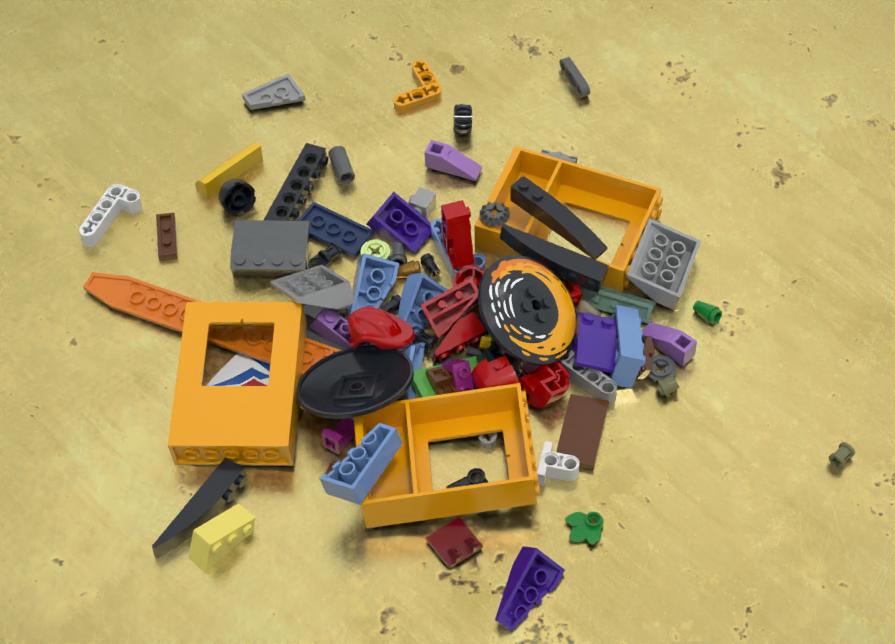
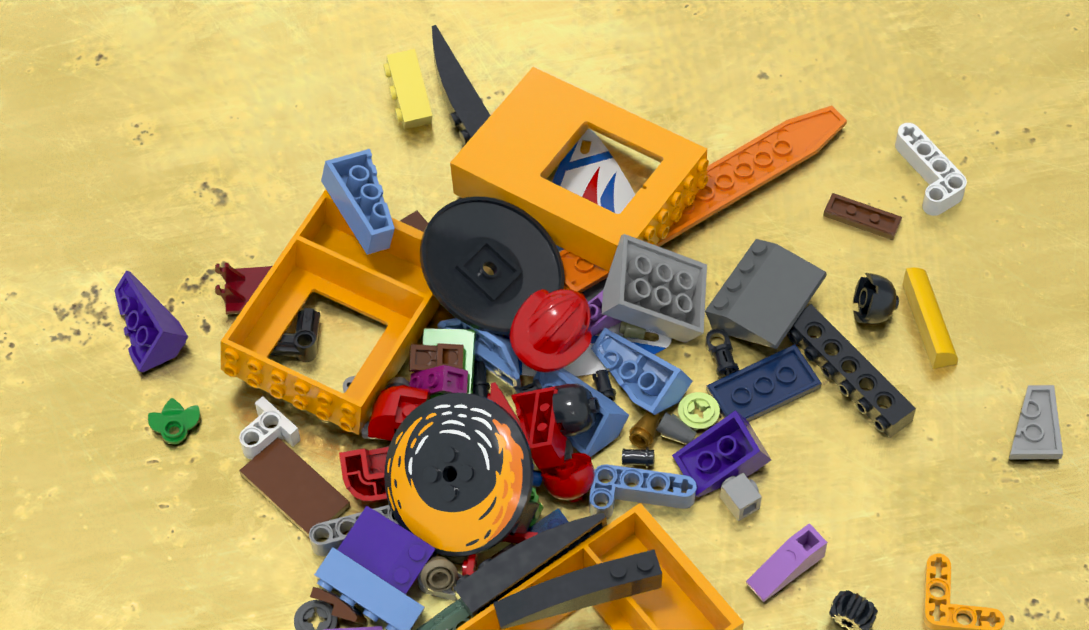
camera: 120 degrees right, 5 degrees up
dark grey pin [328,146,355,185] -> none
red wedge [441,200,475,269] -> none
dark grey gear [480,200,510,227] -> none
olive hose [656,375,680,397] -> none
none -> black cylinder [552,383,600,437]

